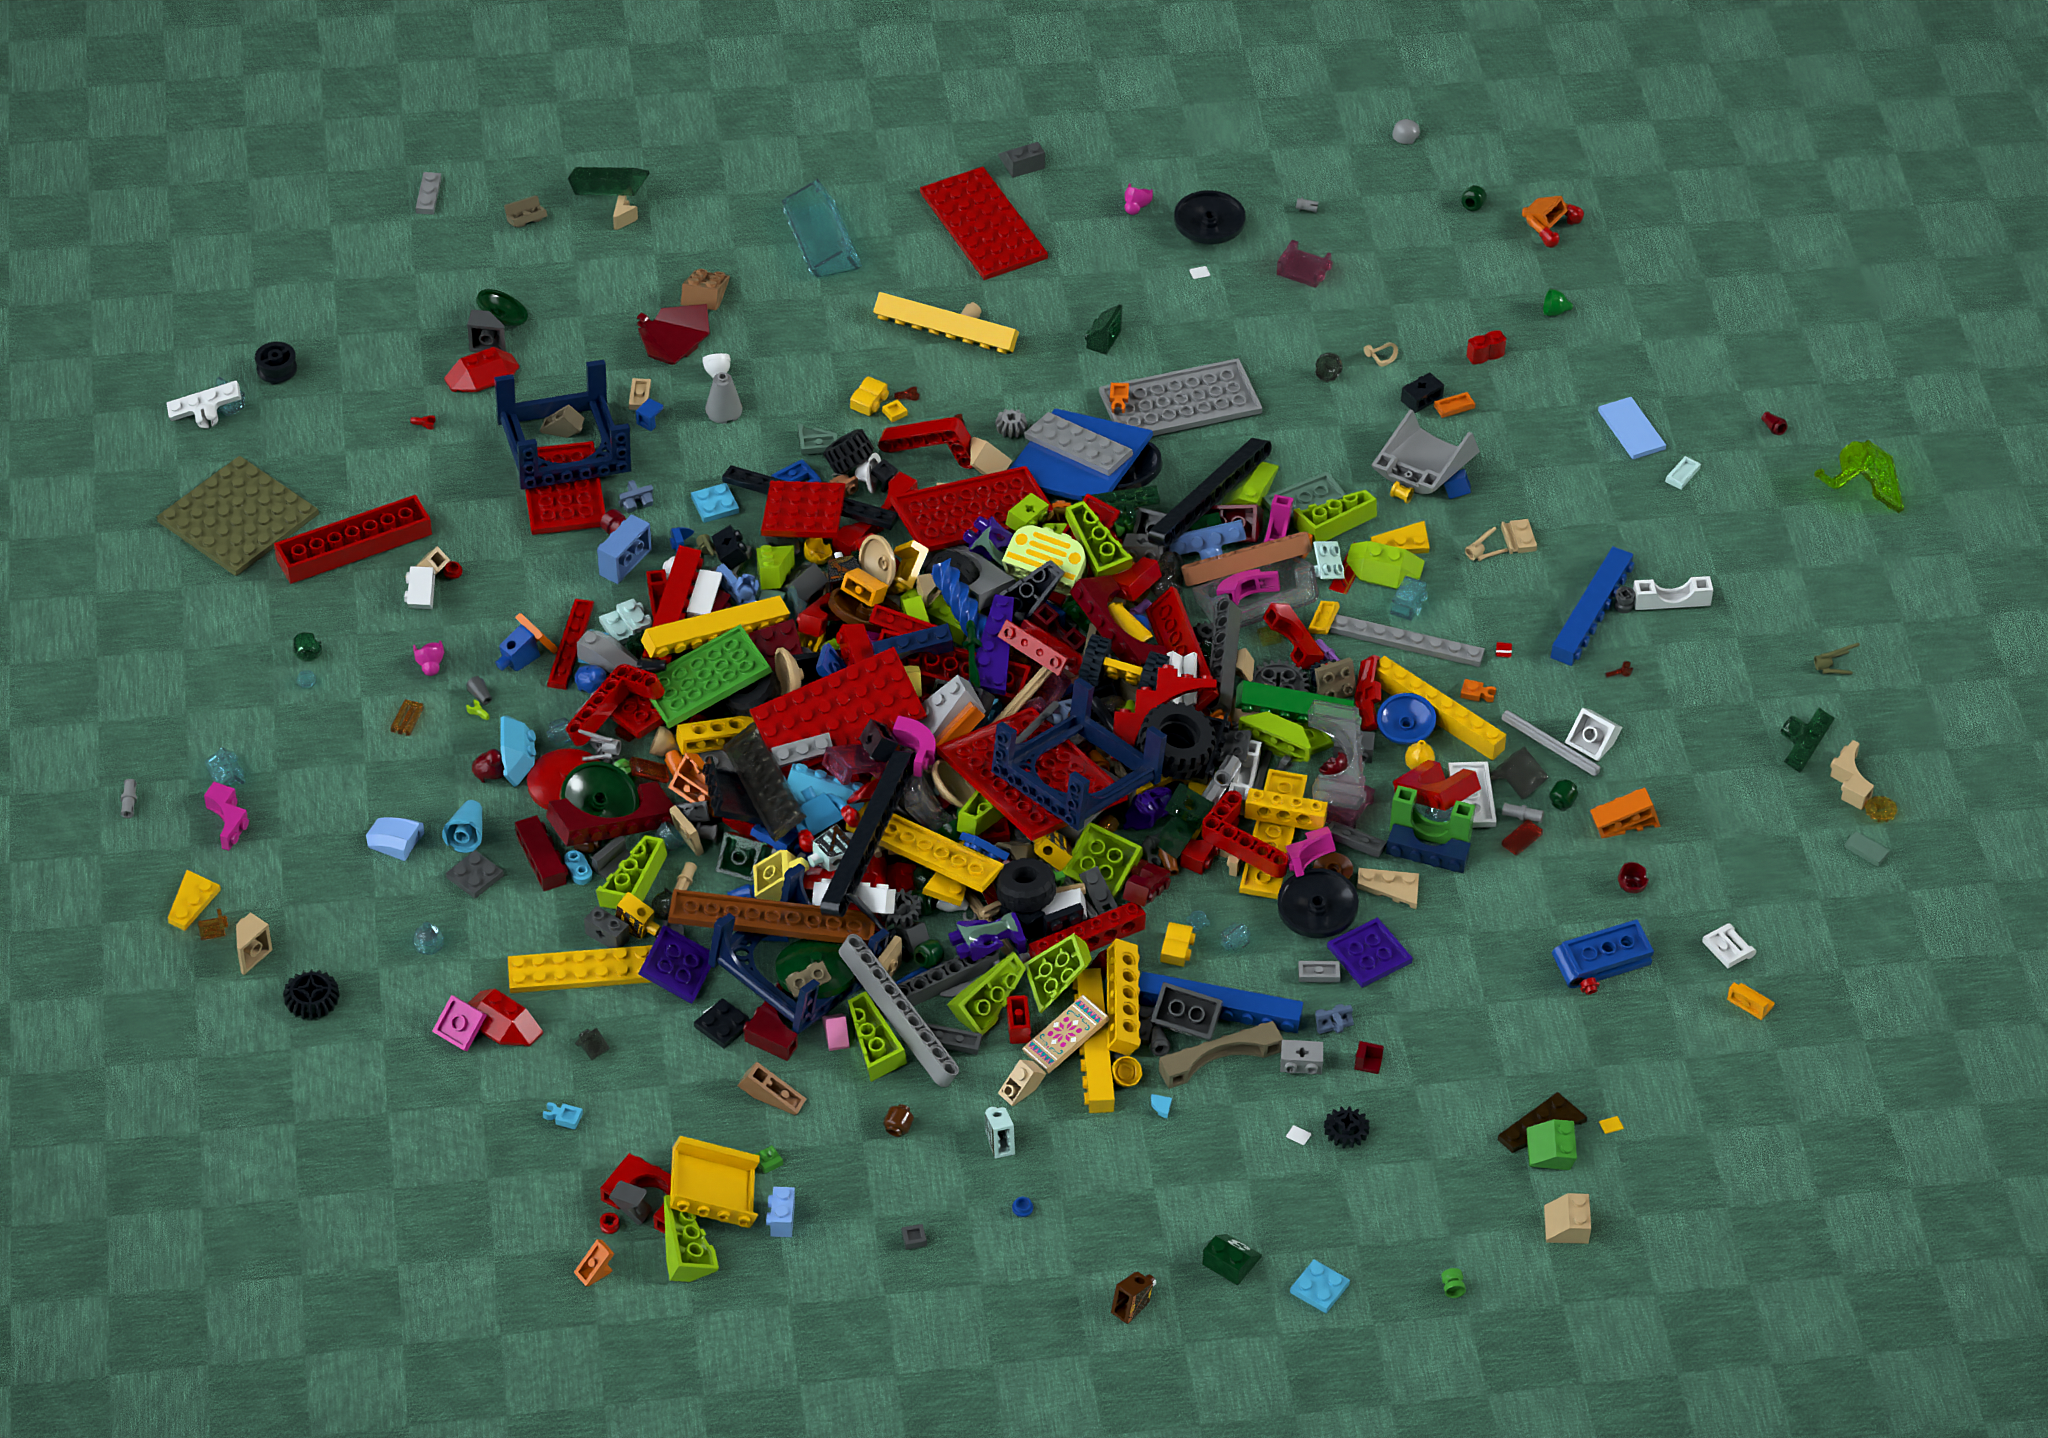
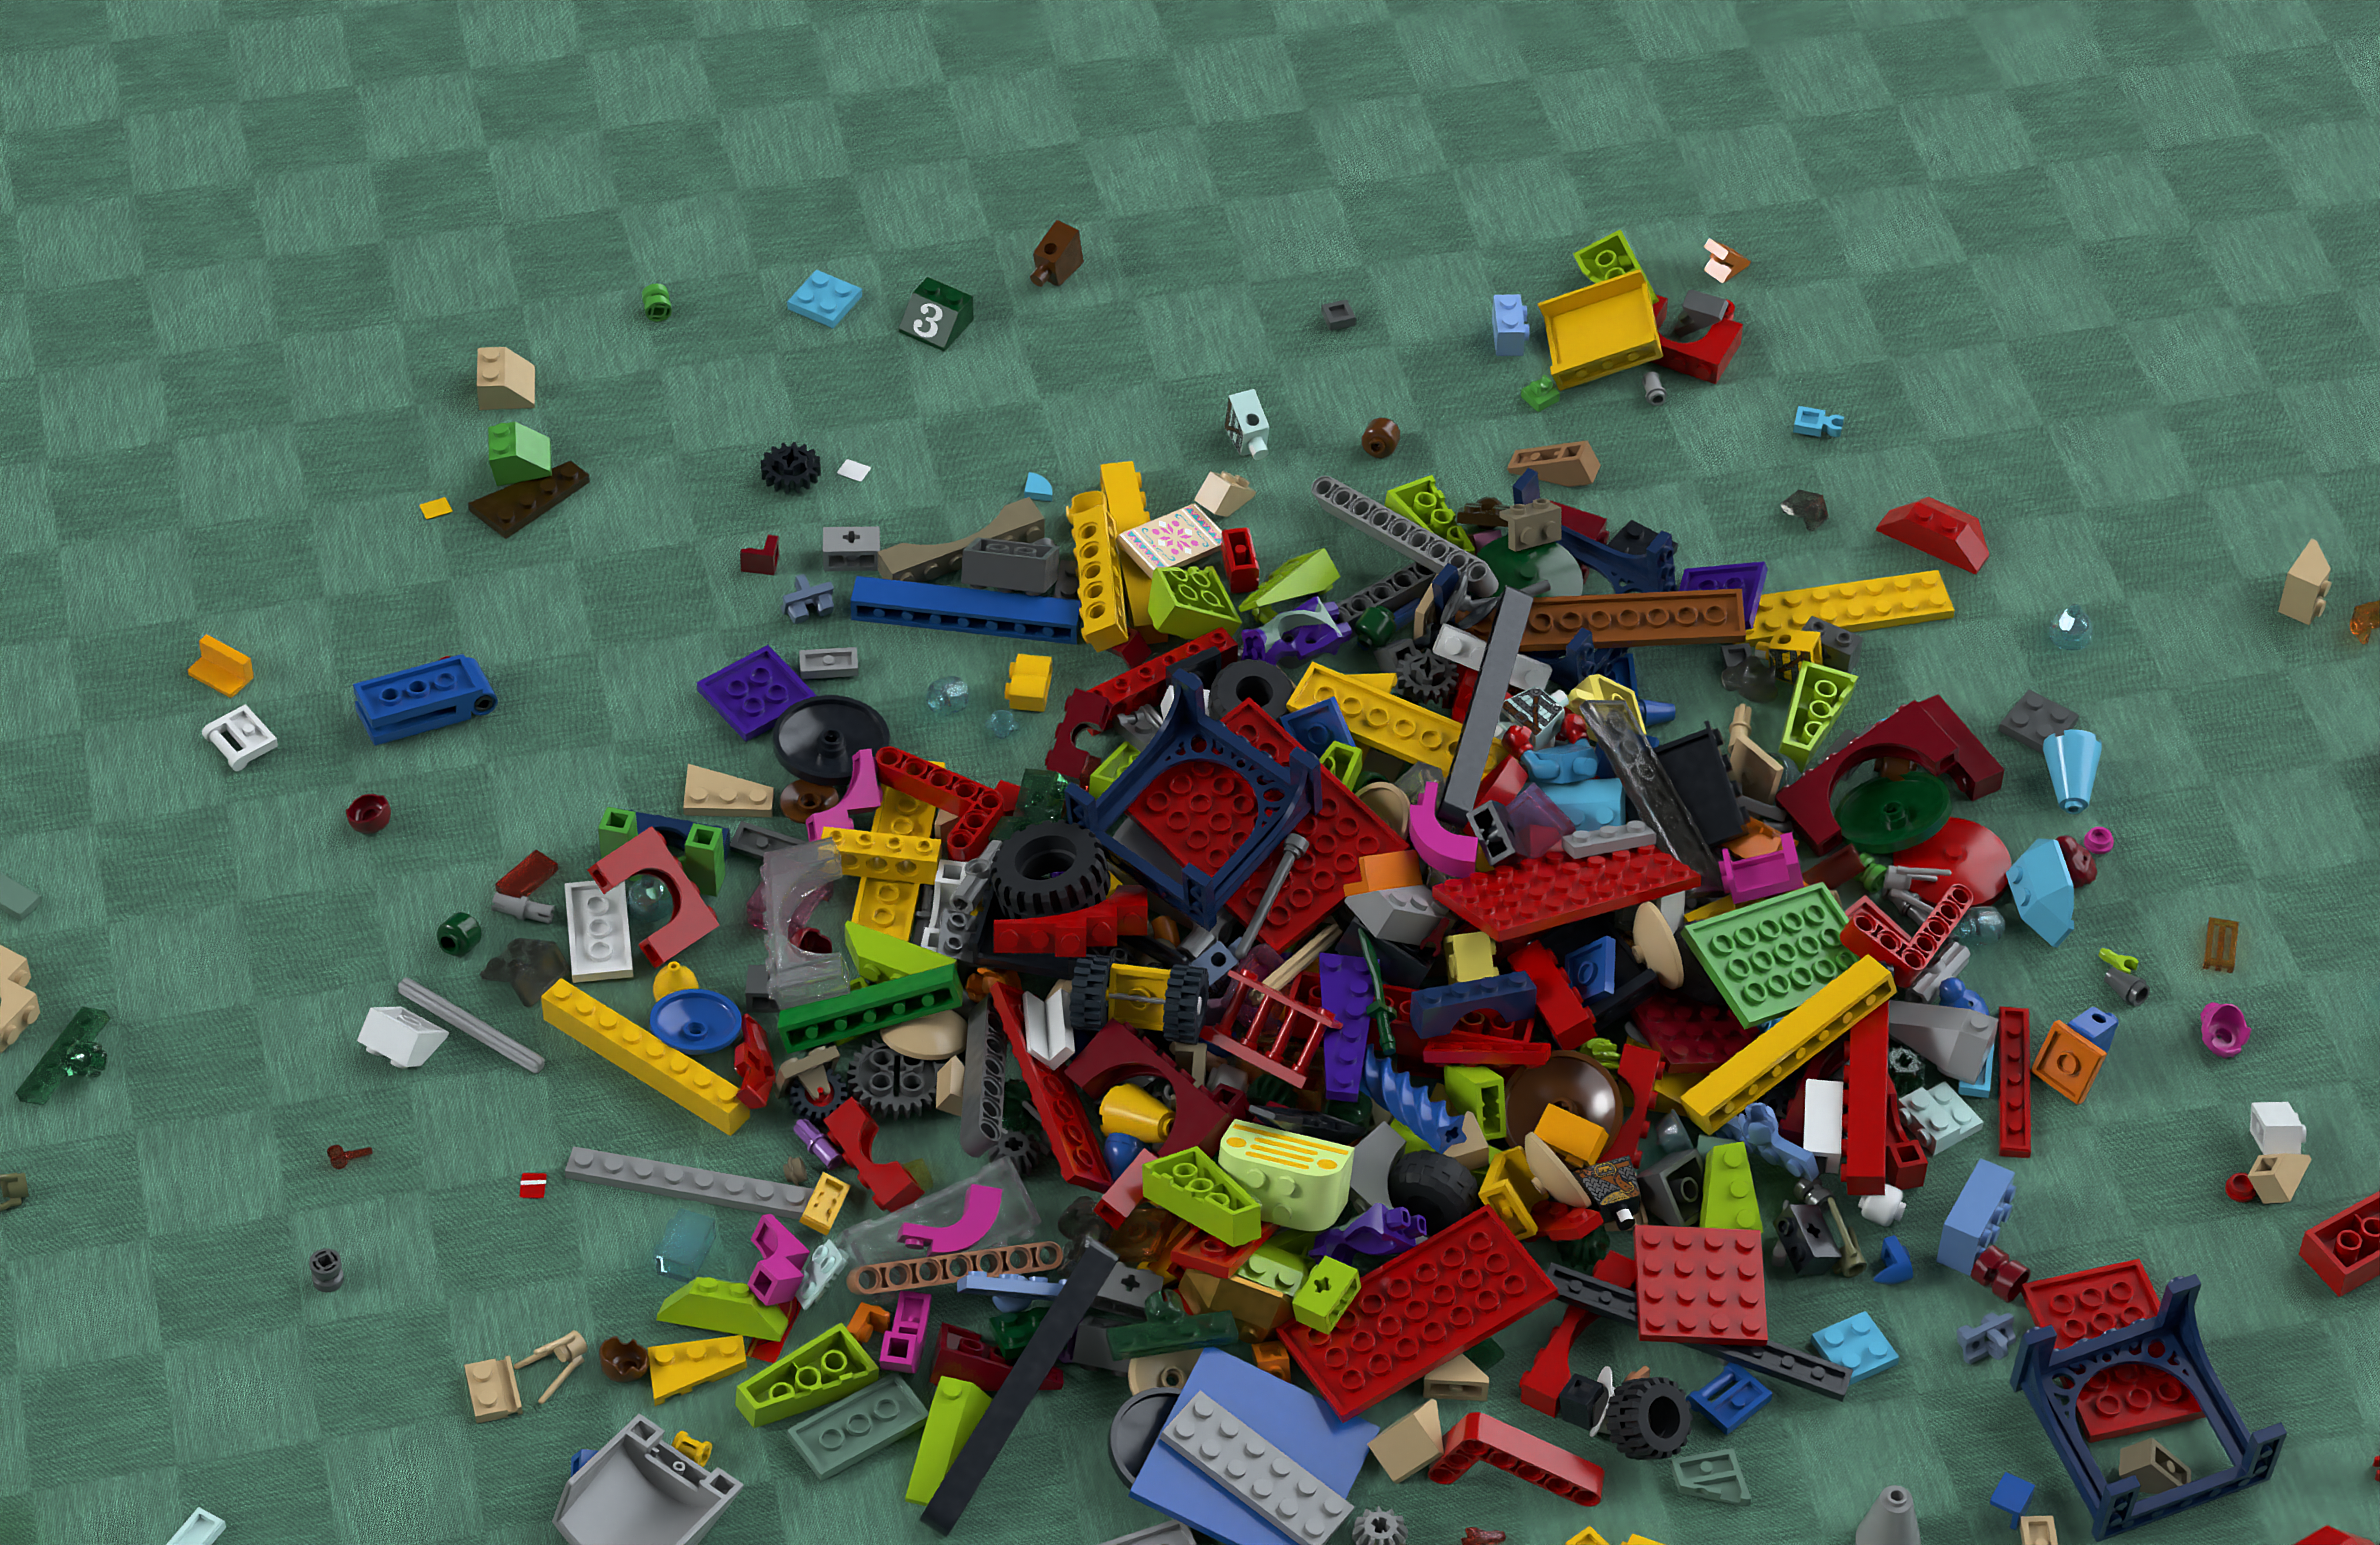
camera: 175 degrees right, 0 degrees up
black gear [283,969,340,1021] -> none
light blue slope [366,817,424,861] -> none
dark pink plate [432,995,487,1051] -> none
dark grey plate [926,1023,982,1055] -> none
blue plate [1012,1196,1033,1217] -> none
orange plate [1460,679,1496,702] -> none
blue brick [1551,546,1635,666] -> none
orange wedge [1590,787,1661,839] -> none
white arch [1633,576,1713,610] -> none
none -> reddish brown hair [599,1336,650,1383]
none -> dark pink arch [747,1214,810,1306]
none -> dark tan plate [783,1156,808,1186]
none -> dark grey dish [1440,571,1551,625]
none -> dark brown plate [1457,496,1510,530]
none -> dark pink panel [1718,832,1804,904]
none -> dark pink plate [2084,827,2114,854]

